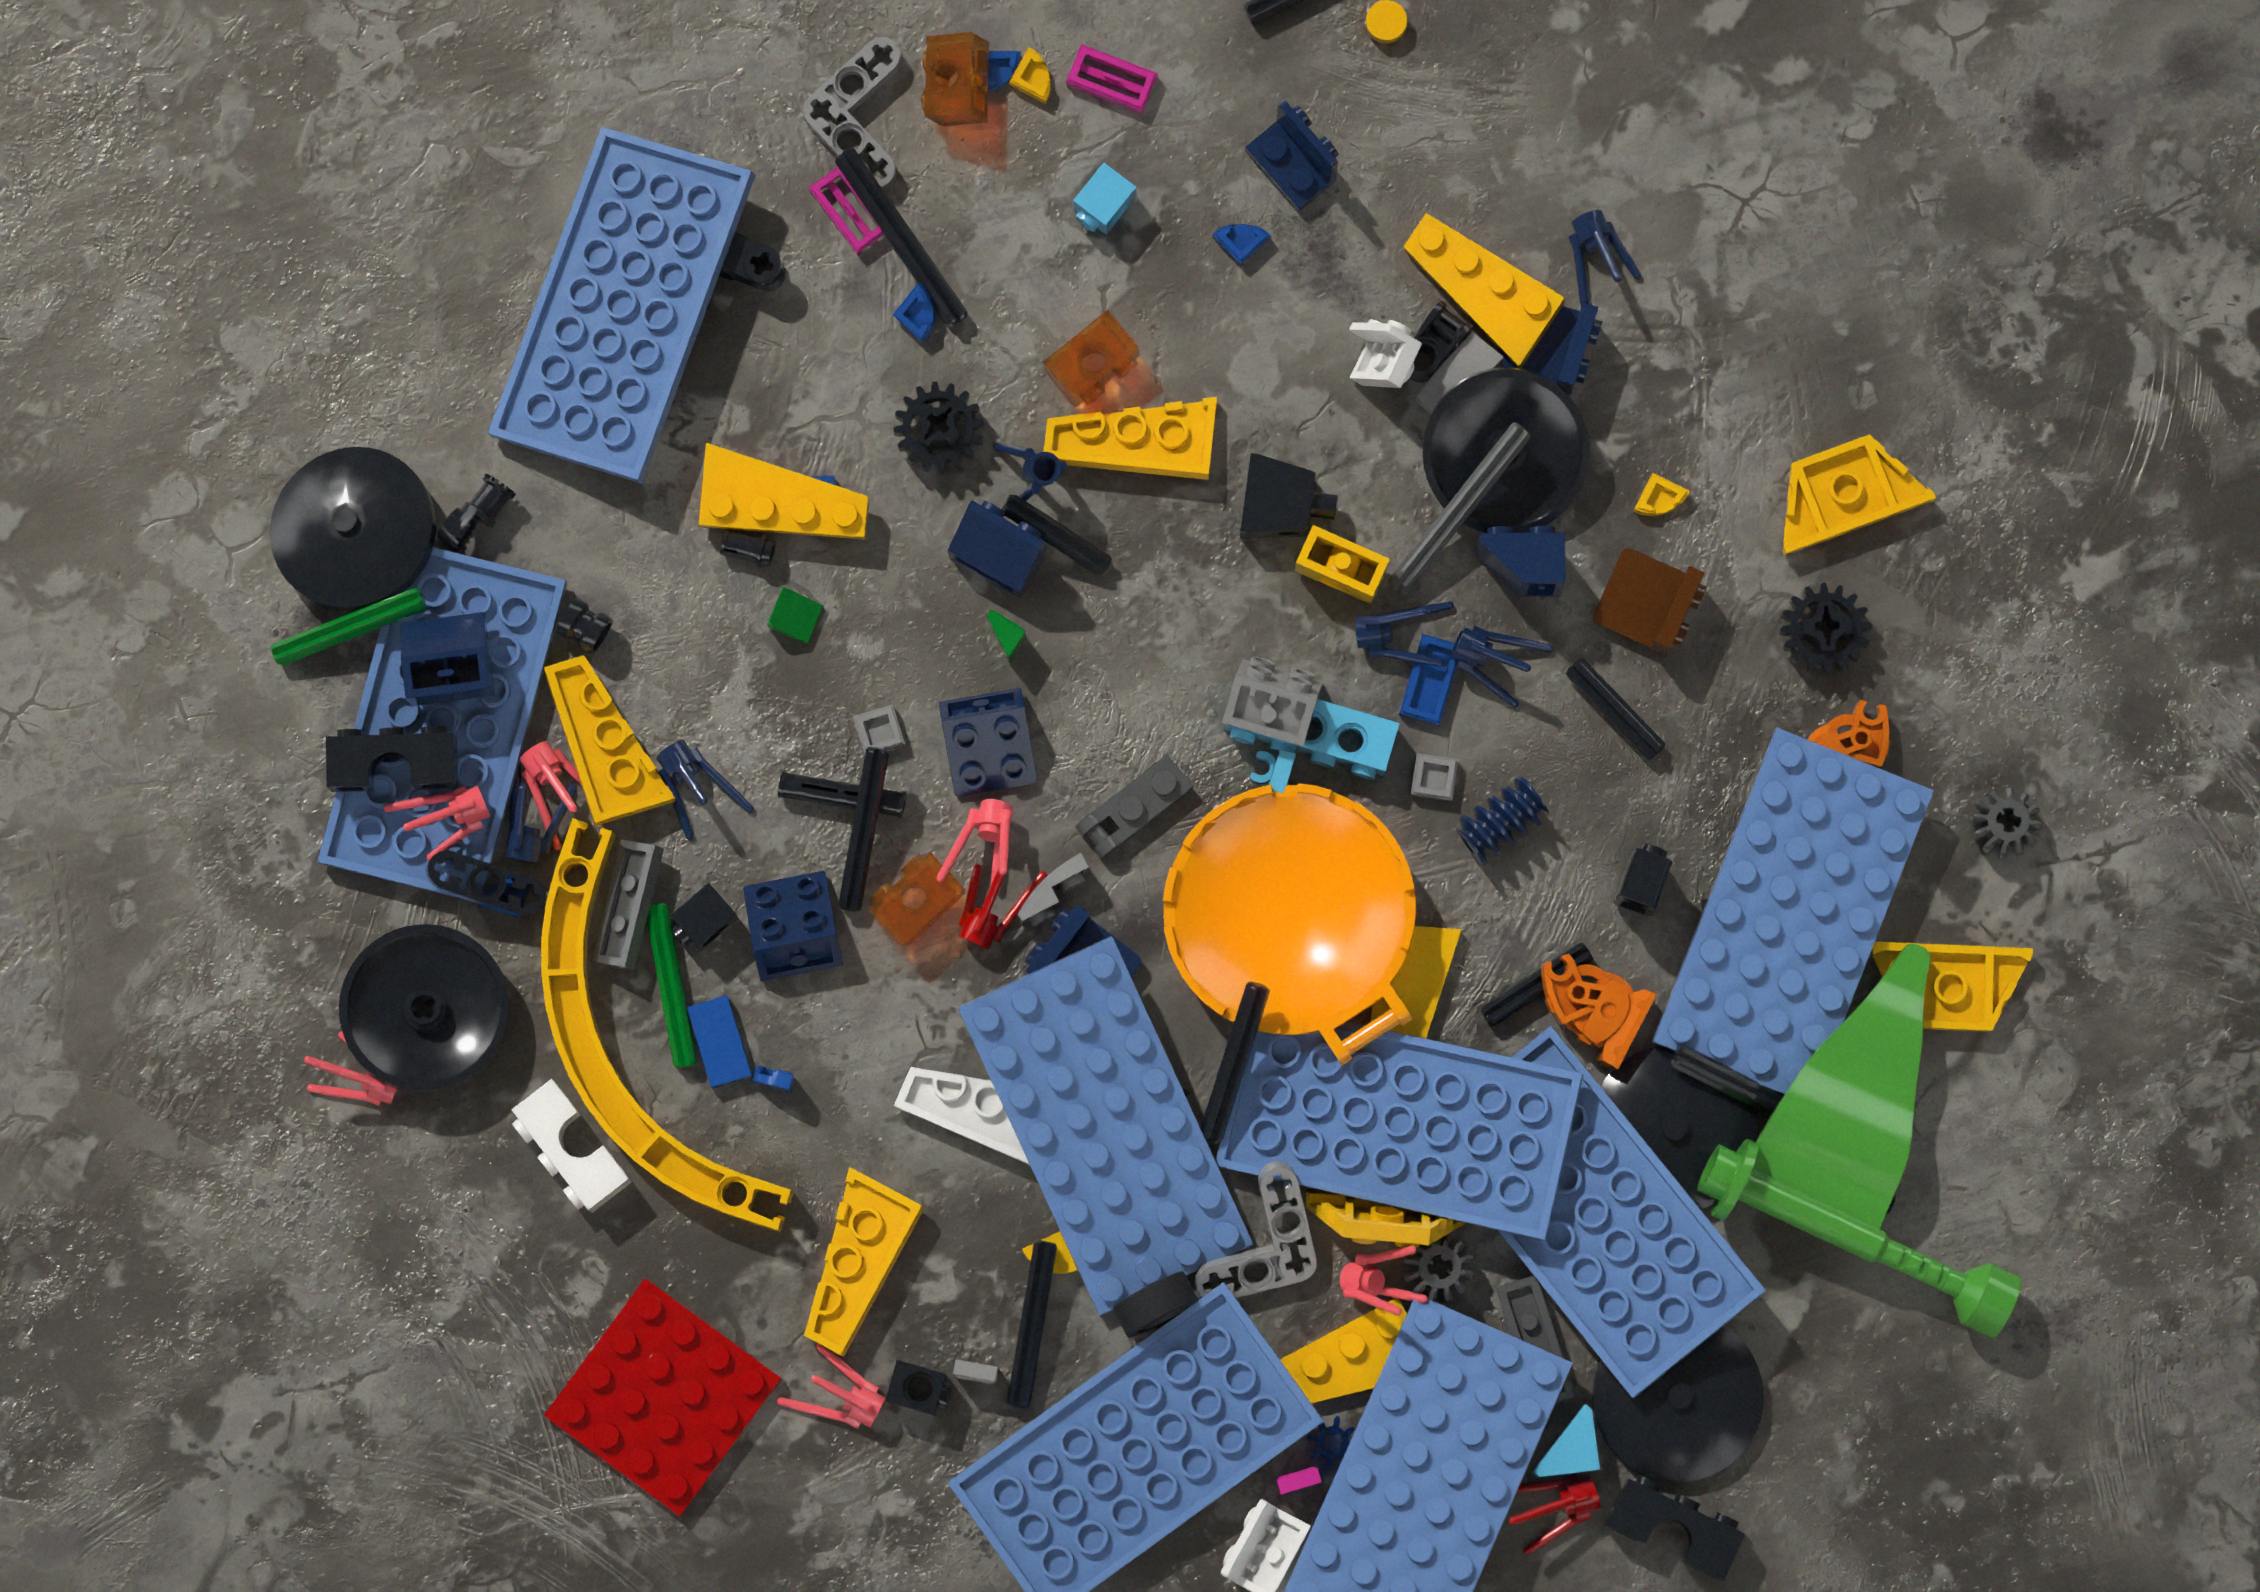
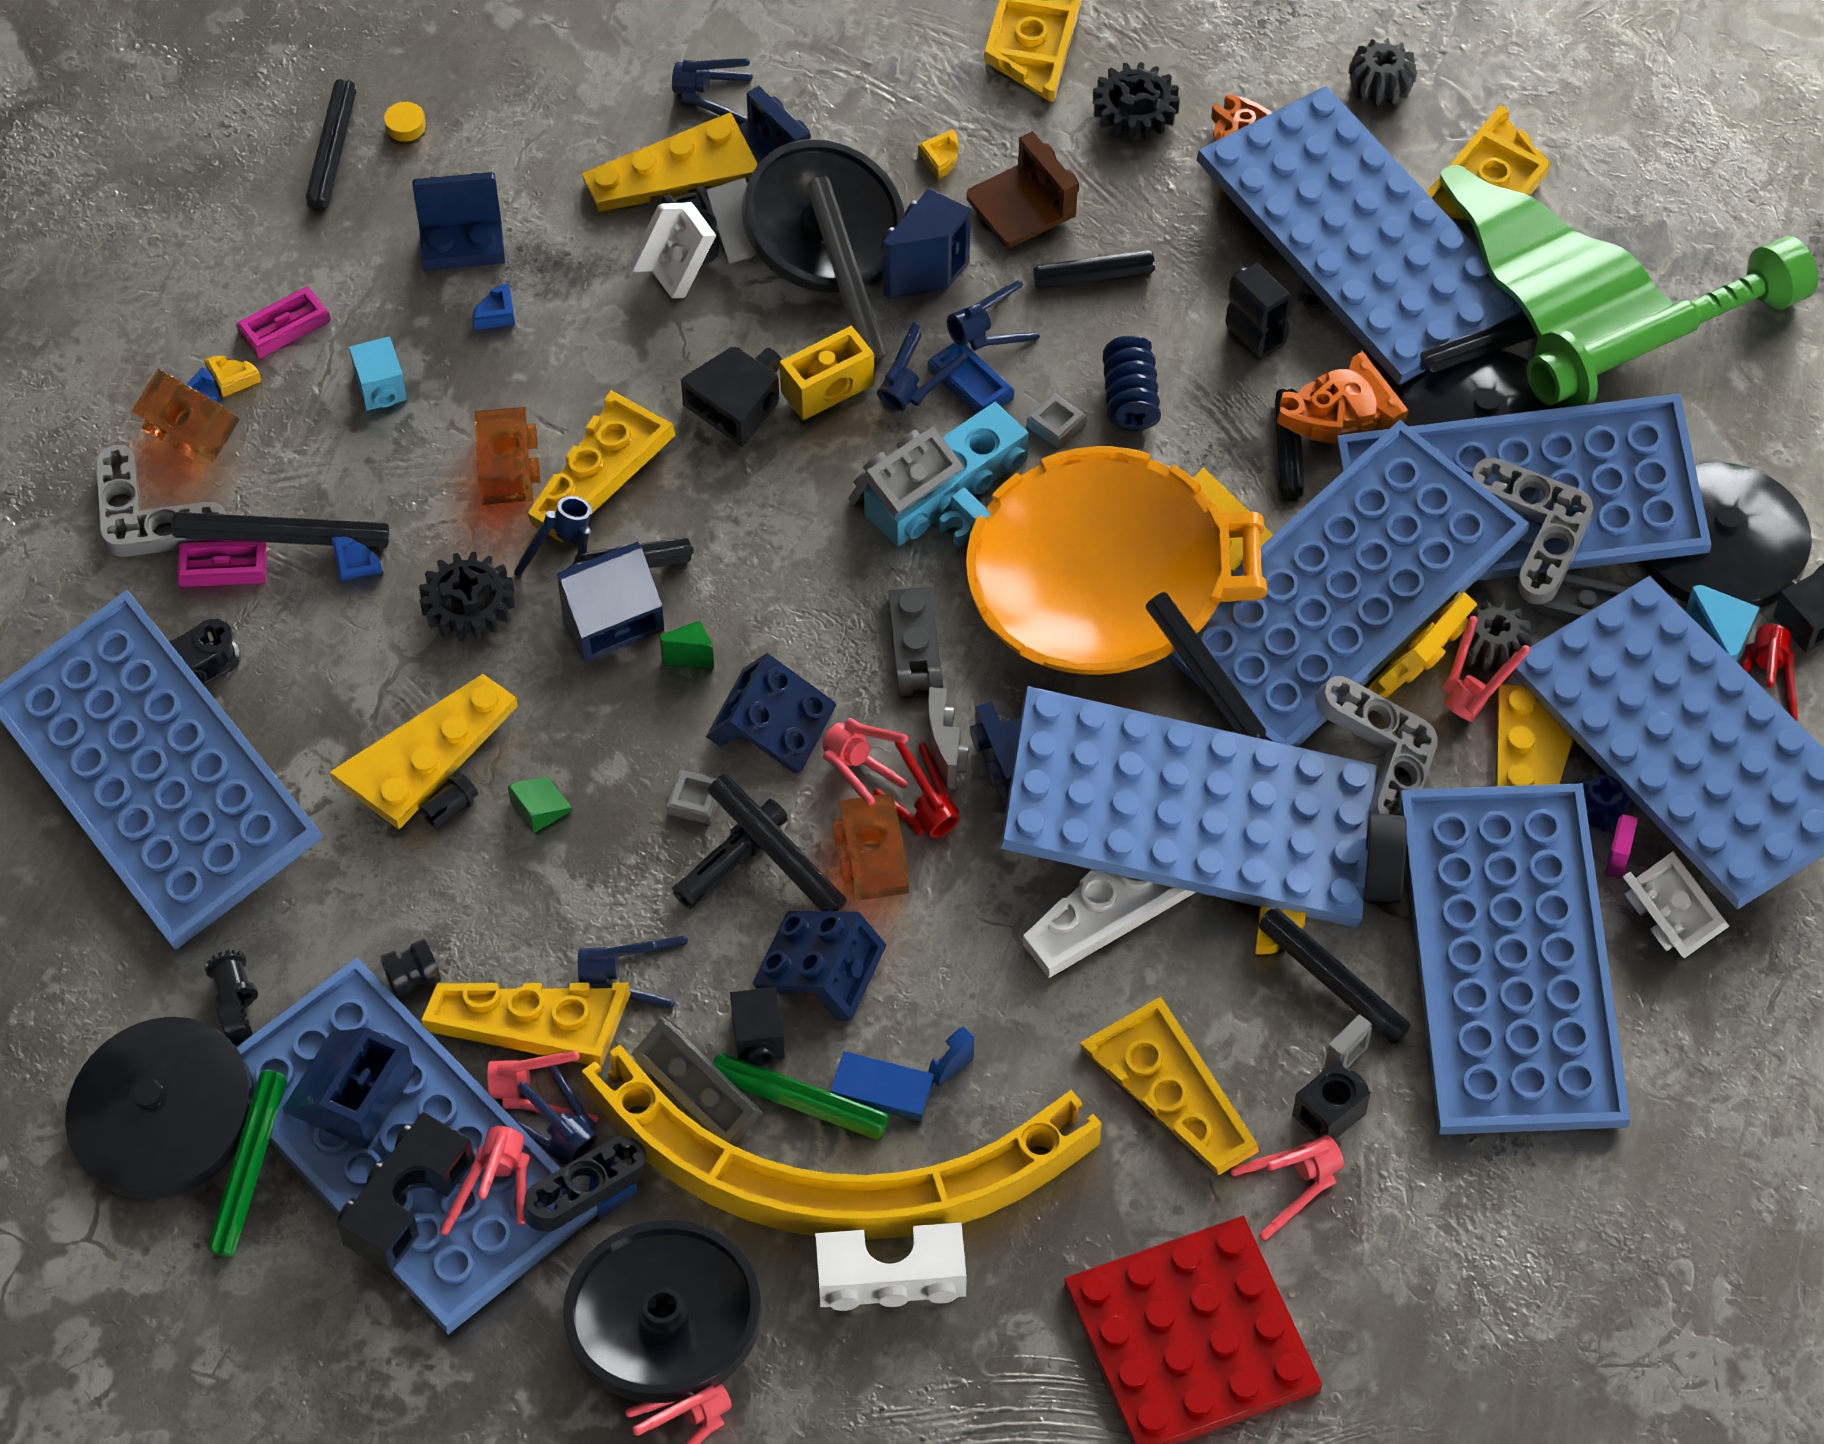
camera: 60 degrees left, 25 degrees down
none -> light grey beam [1472,457,1593,605]

